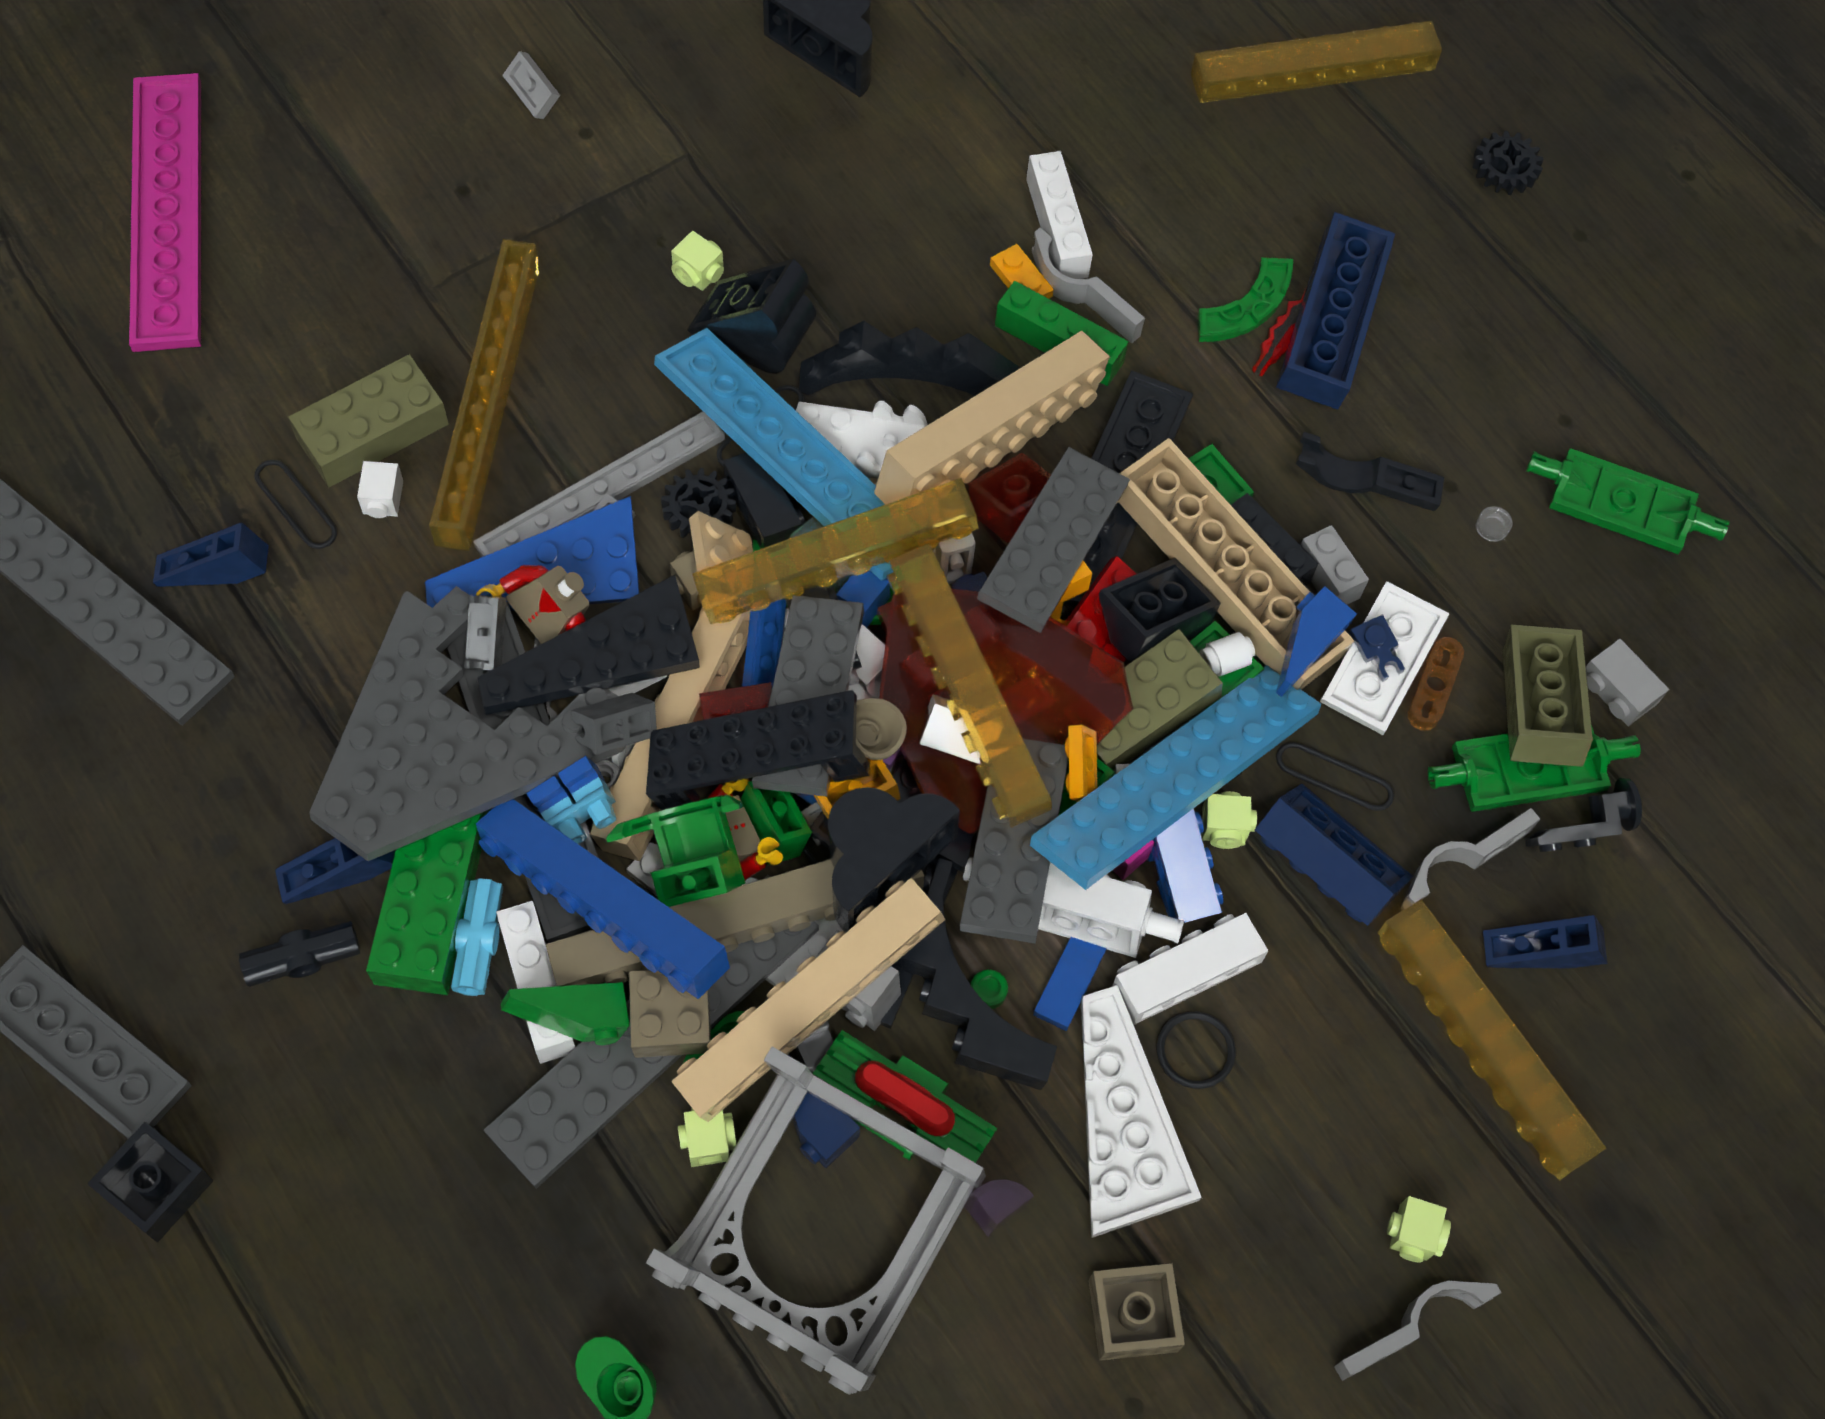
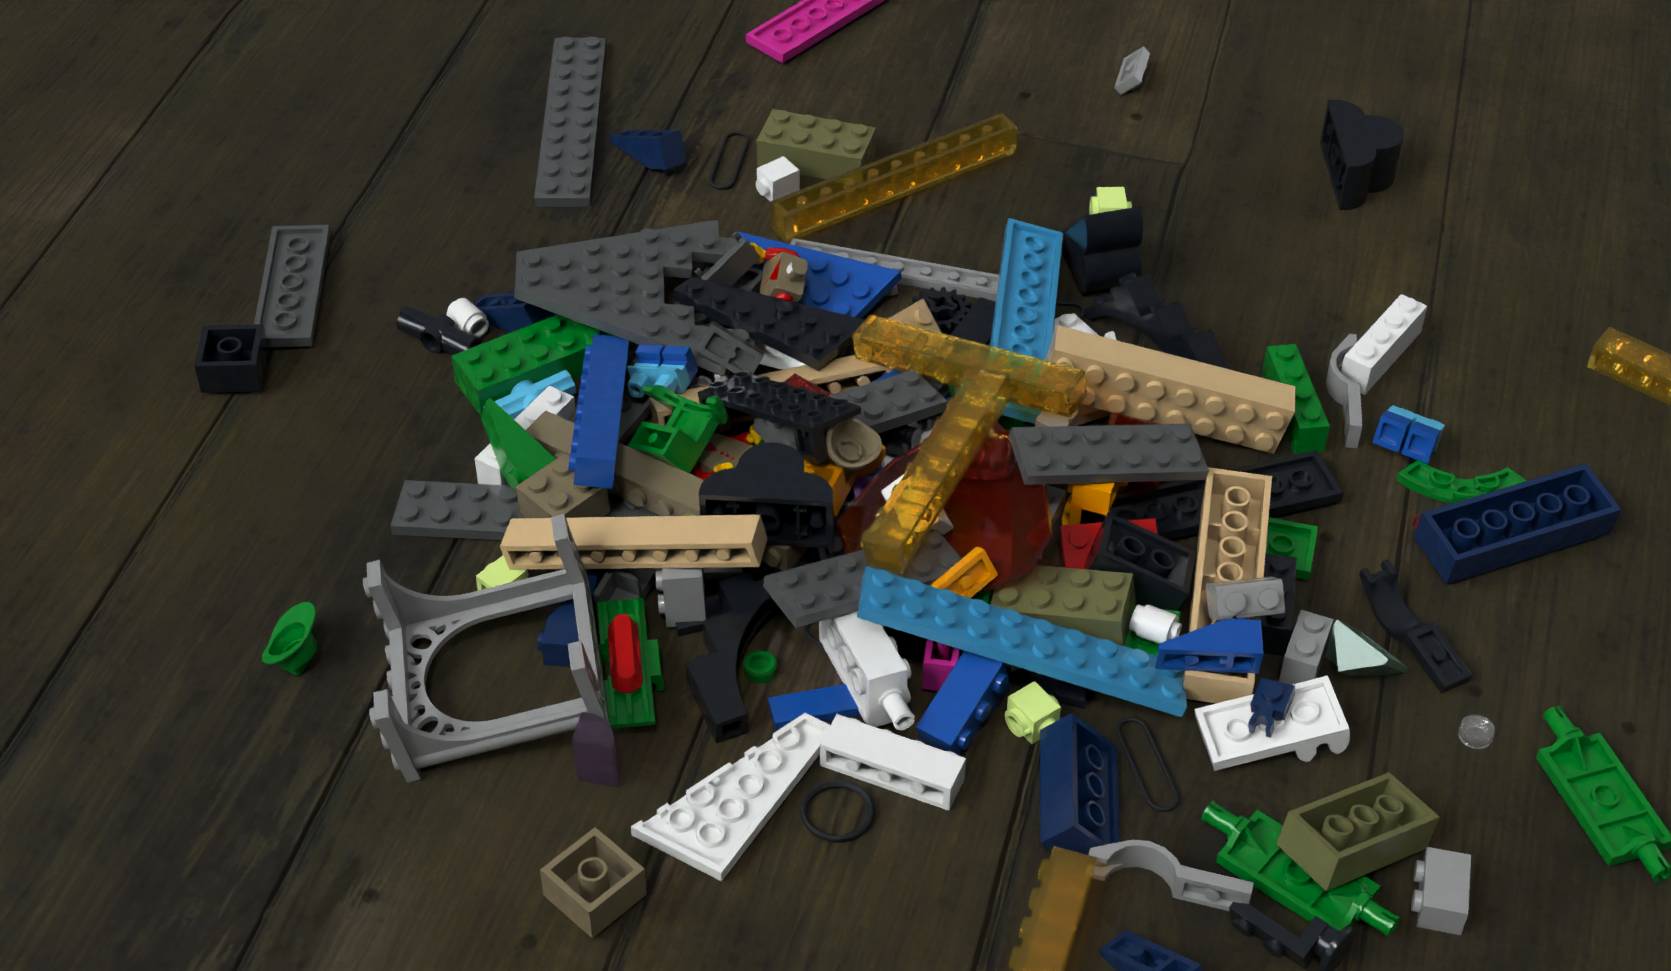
camera: 55 degrees right, 20 degrees down
light orange plate [990,244,1054,299] -> none
clear orange beam [1408,637,1464,731] -> none
none -> white brick [446,298,489,337]
none -> light grey brick [1206,576,1285,620]
none -> slope [1325,619,1410,676]
none -> blue hips [1372,405,1445,464]

